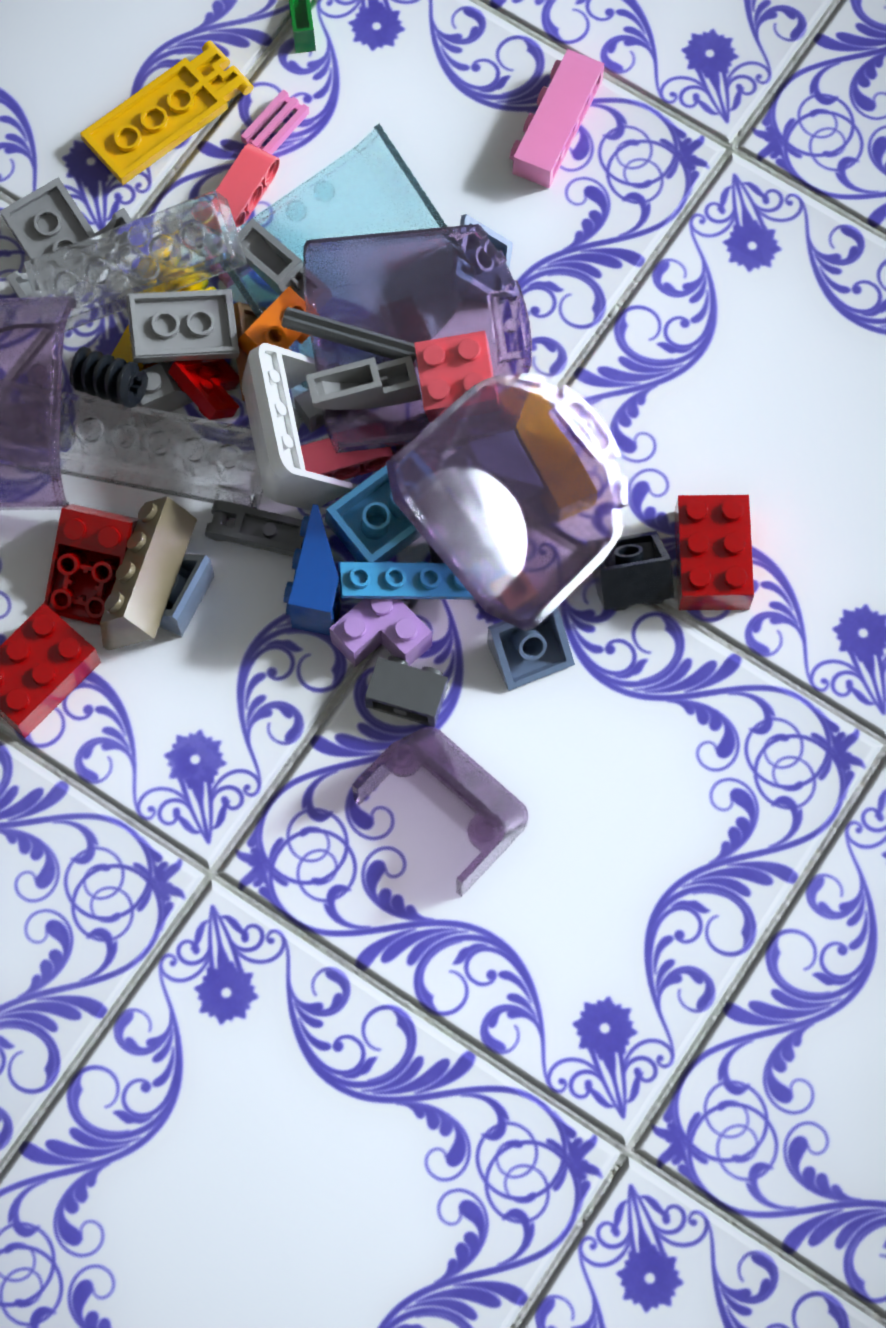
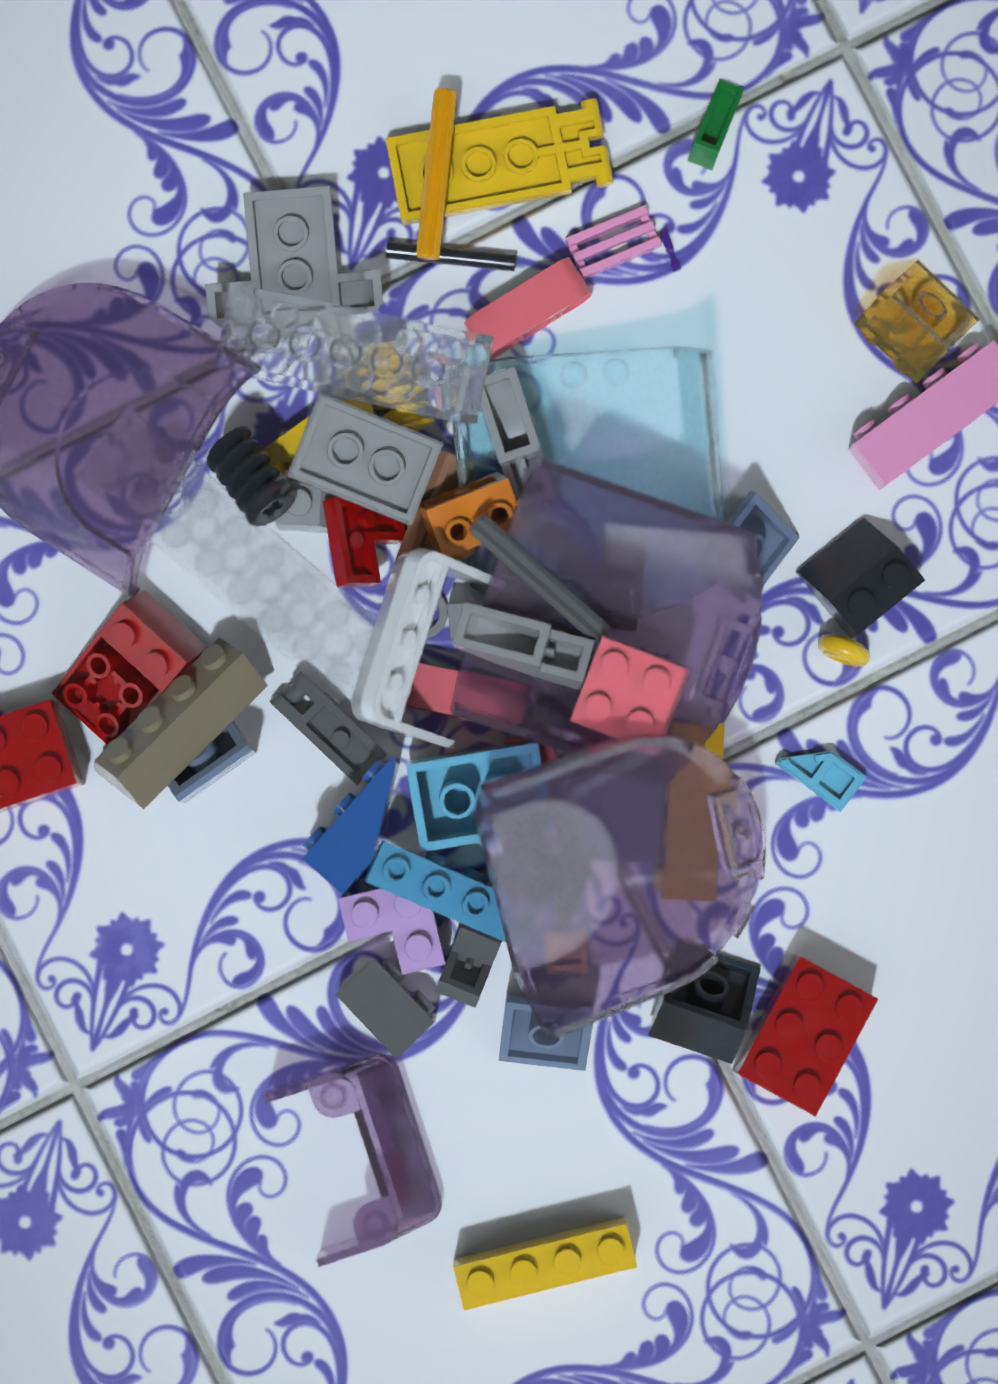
camera: 25 degrees right, 15 degrees up
none -> black bar [386,241,516,272]
none -> light orange axle [416,88,457,260]
none -> dark grey slope [435,924,502,1008]
none -> yellow brick [453,1217,637,1311]
none -> dark purple piece [659,229,681,273]
none -> medium azure tile [775,751,867,812]
none -> black slope [796,518,925,639]
none -> yellow piece [818,633,870,667]
none -> clear yellow slope [854,260,980,384]

